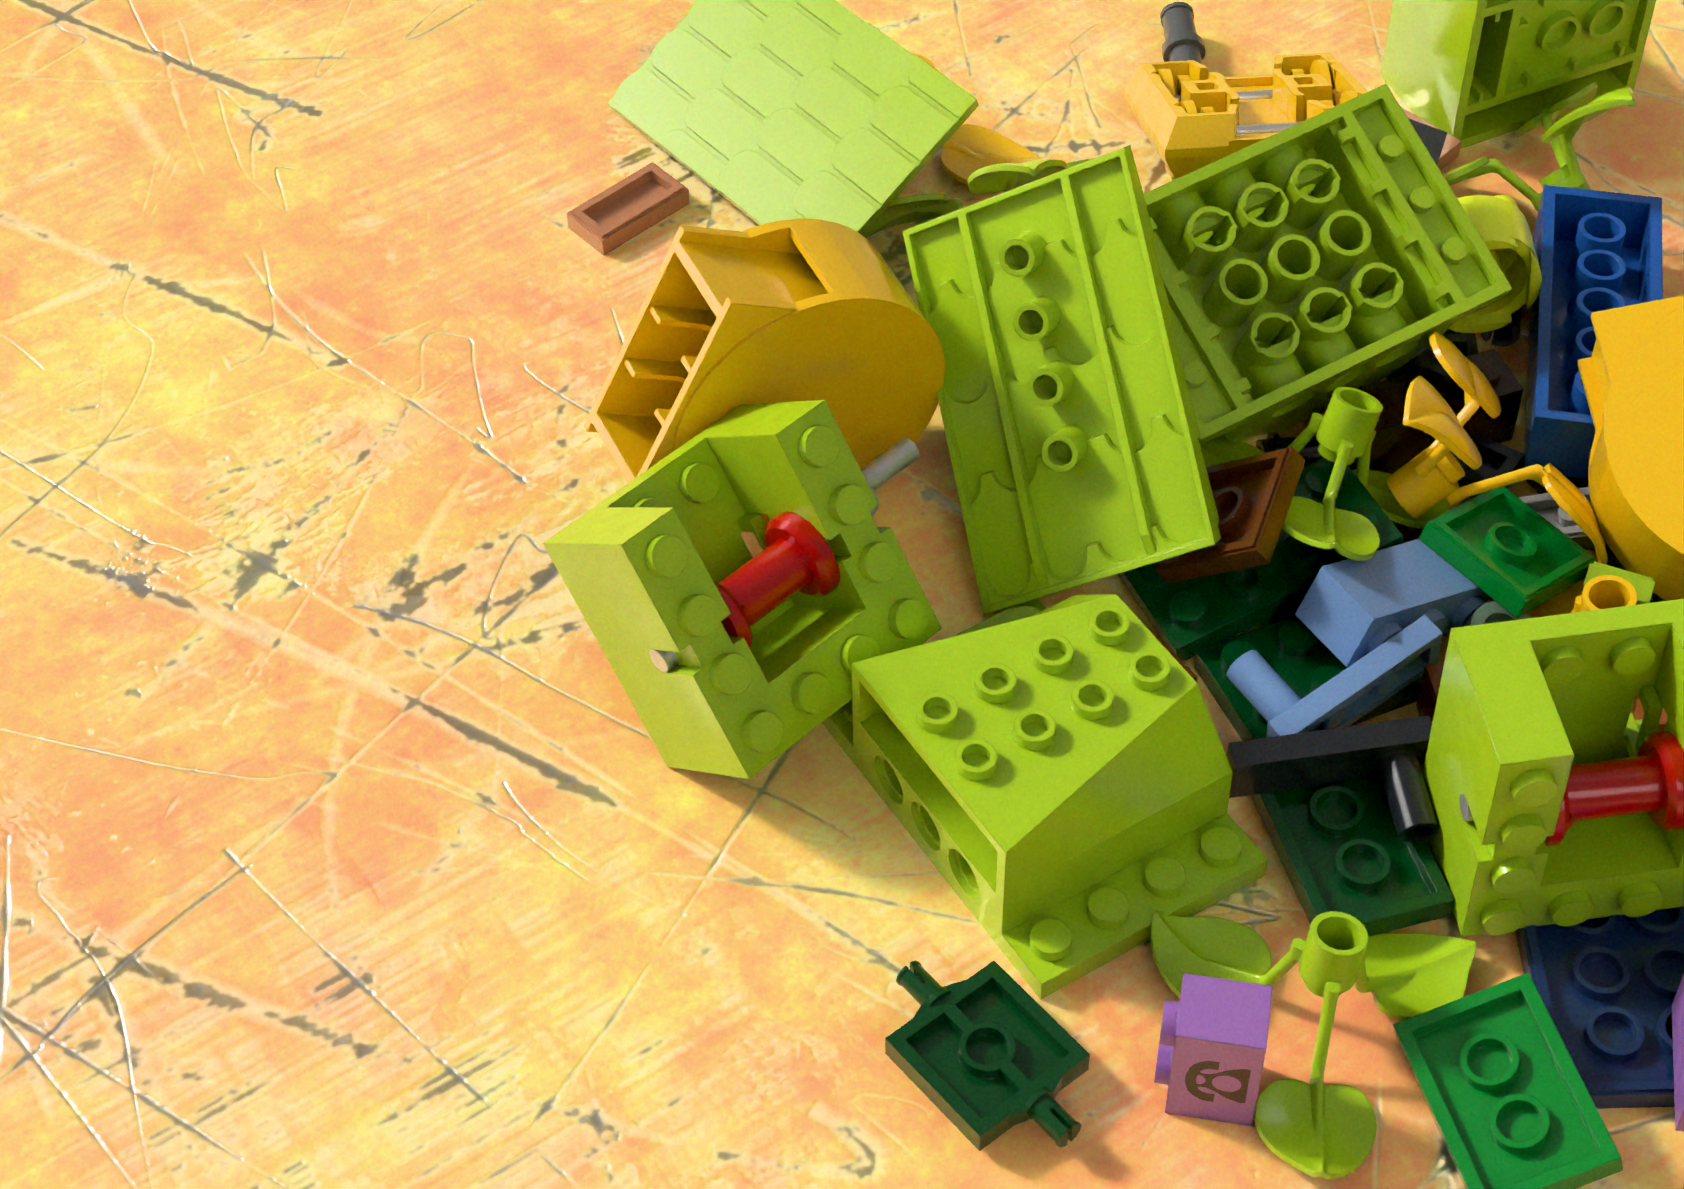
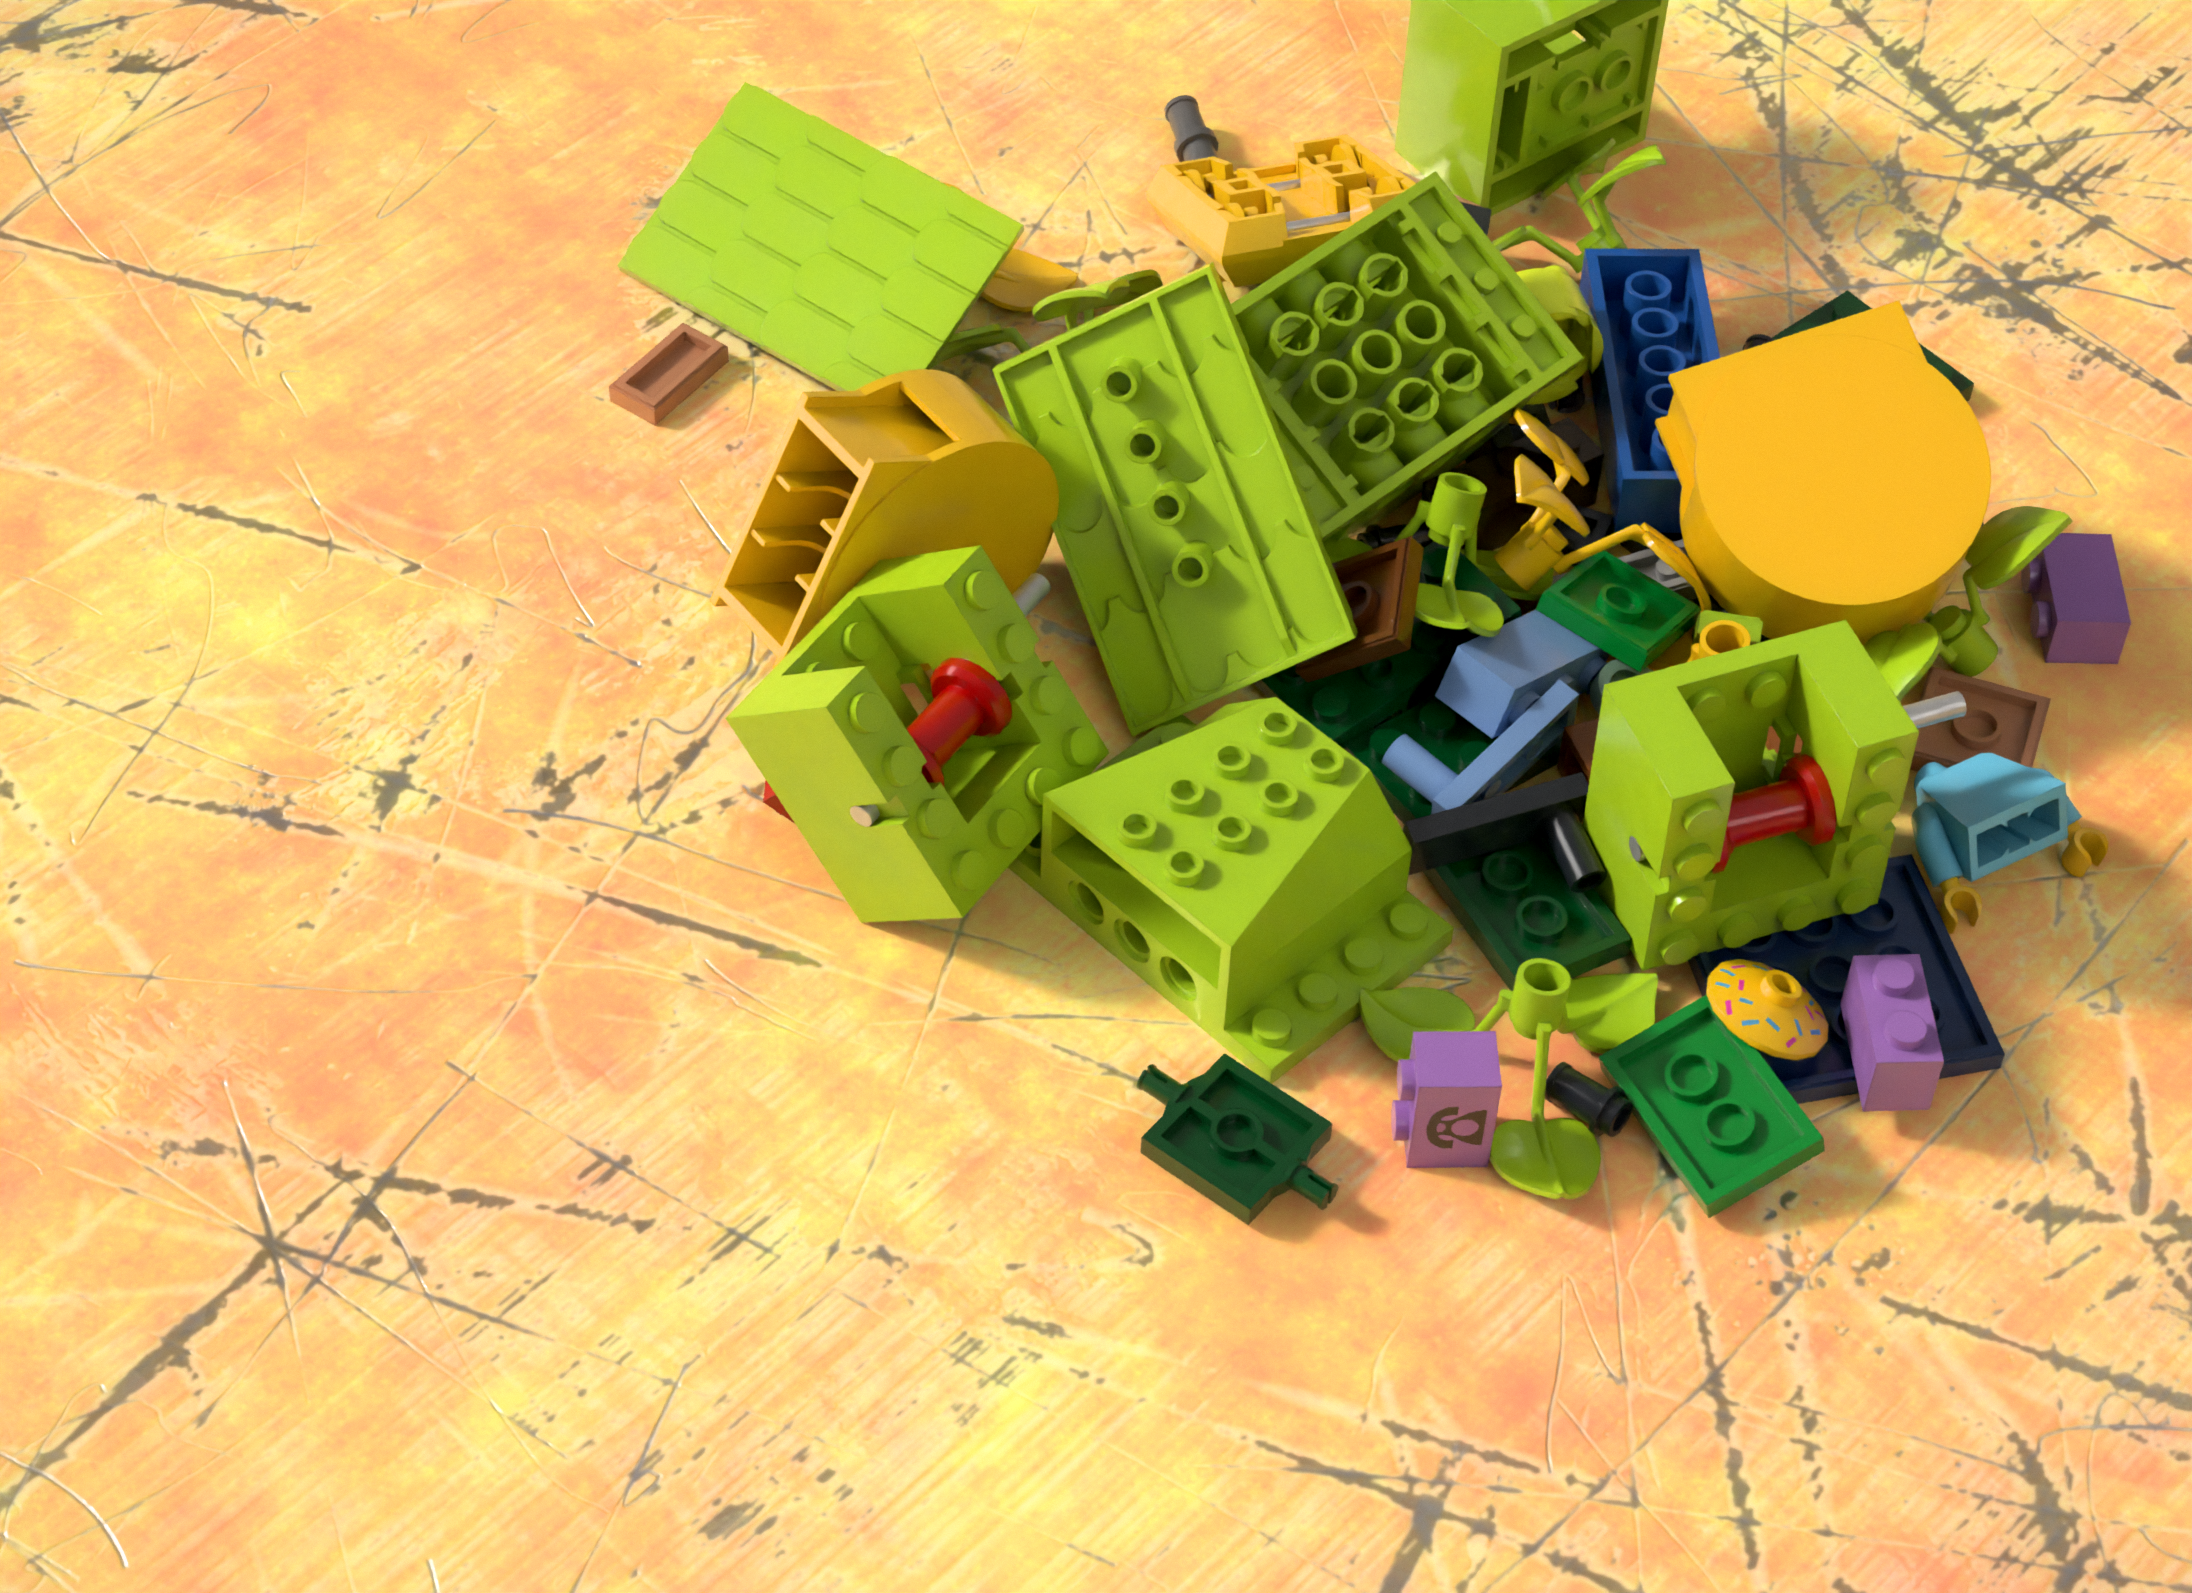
camera: 15 degrees left, 0 degrees up
none -> black pin [1545,1062,1633,1137]
none -> yellow dish [1706,959,1829,1061]

